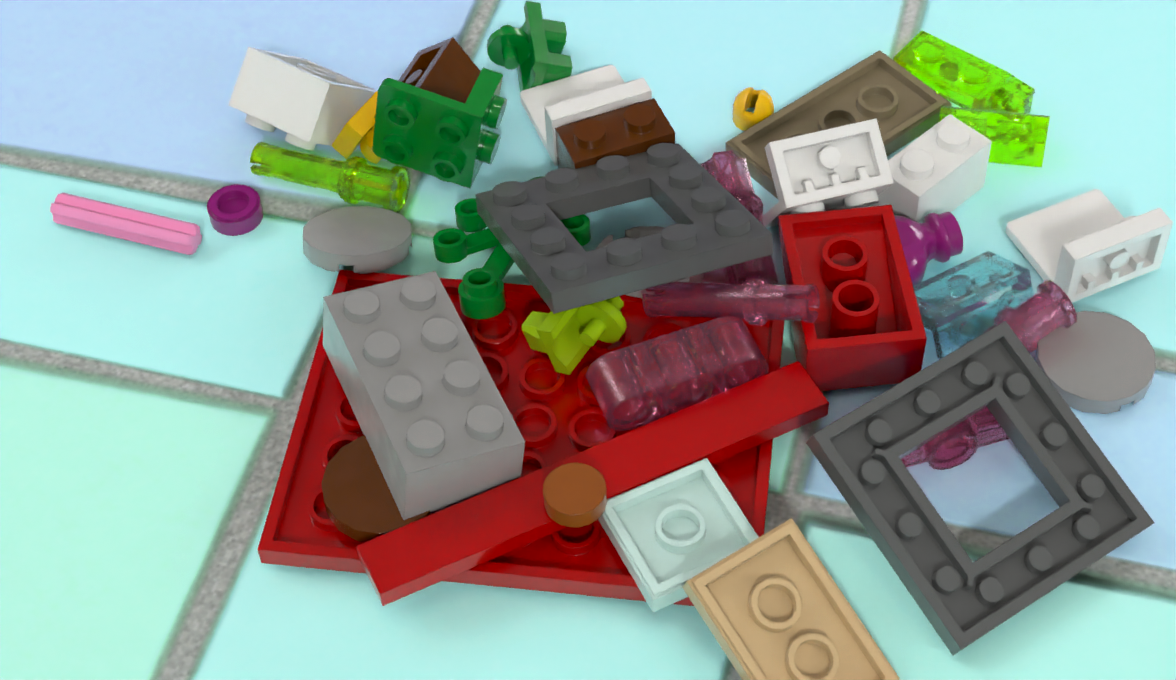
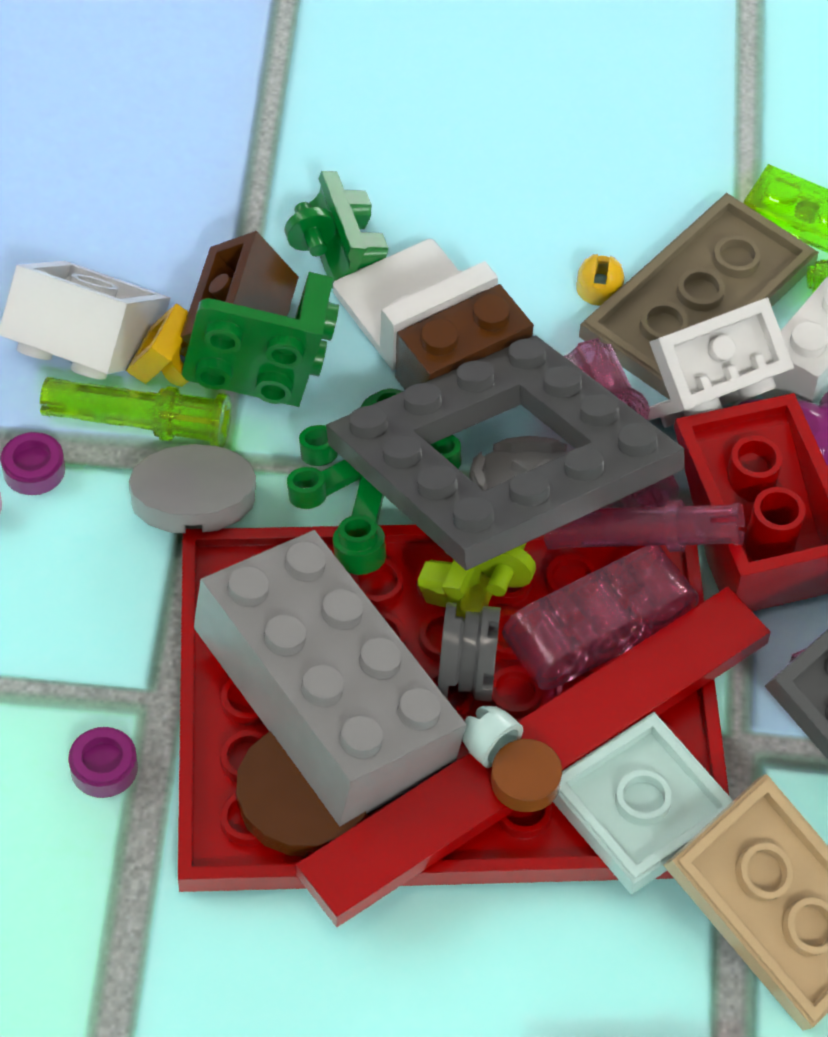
camera: 15 degrees left, 5 degrees up
none -> magenta tile [68,727,138,798]
none -> dark grey wheel [438,602,501,702]
none -> light aqua hinge [462,706,523,768]

